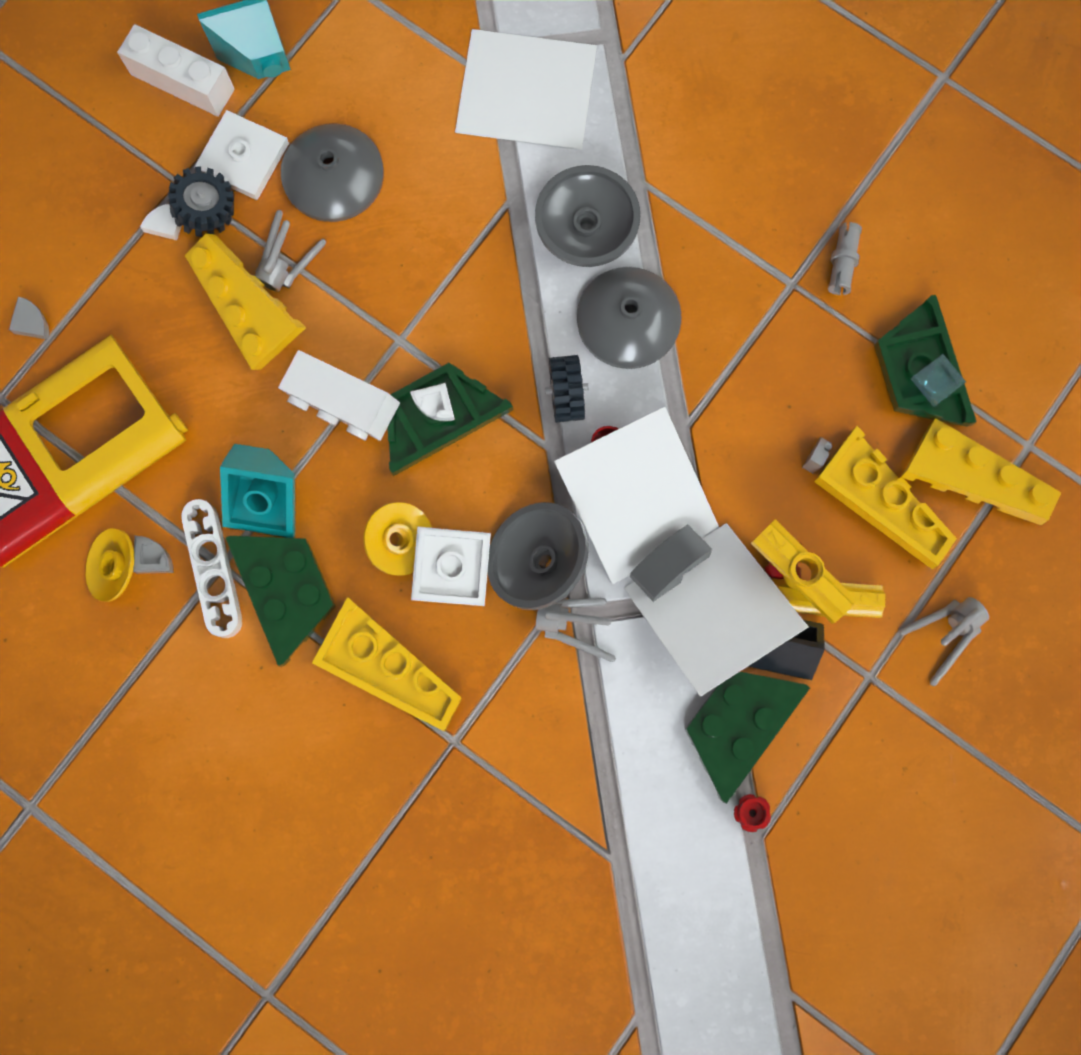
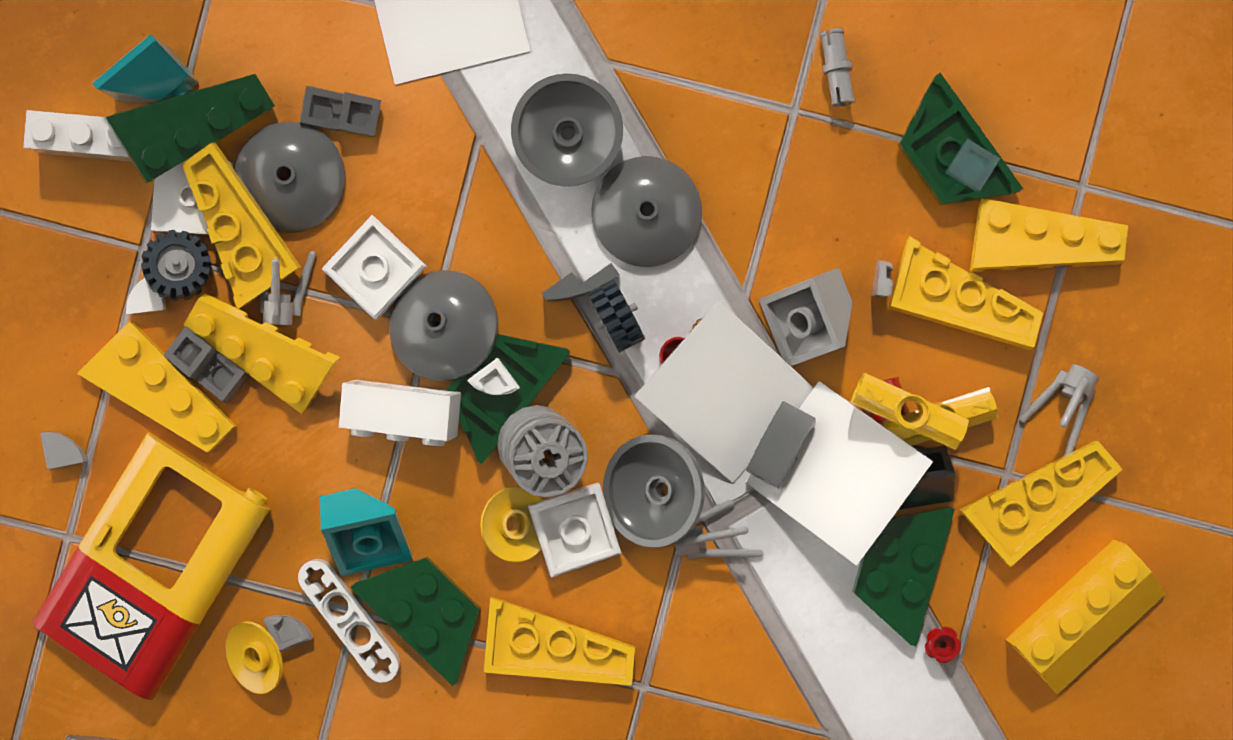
camera: 15 degrees left, 10 degrees up
none -> yellow wing [77,321,236,453]
none -> dark green wing [104,74,275,183]
none -> dark grey slope [163,326,250,403]
none -> yellow wing [182,143,301,309]
none -> dark grey slope [299,86,381,137]
none -> white plate [322,215,428,320]
none -> dark grey dish [389,270,499,381]
none -> light grey wheel [497,405,588,497]
none -> dark grey slope [541,263,620,301]
none -> light grey slope [759,268,852,366]
none -> yellow wing [959,441,1123,567]
none -> yellow slope [1006,540,1166,695]

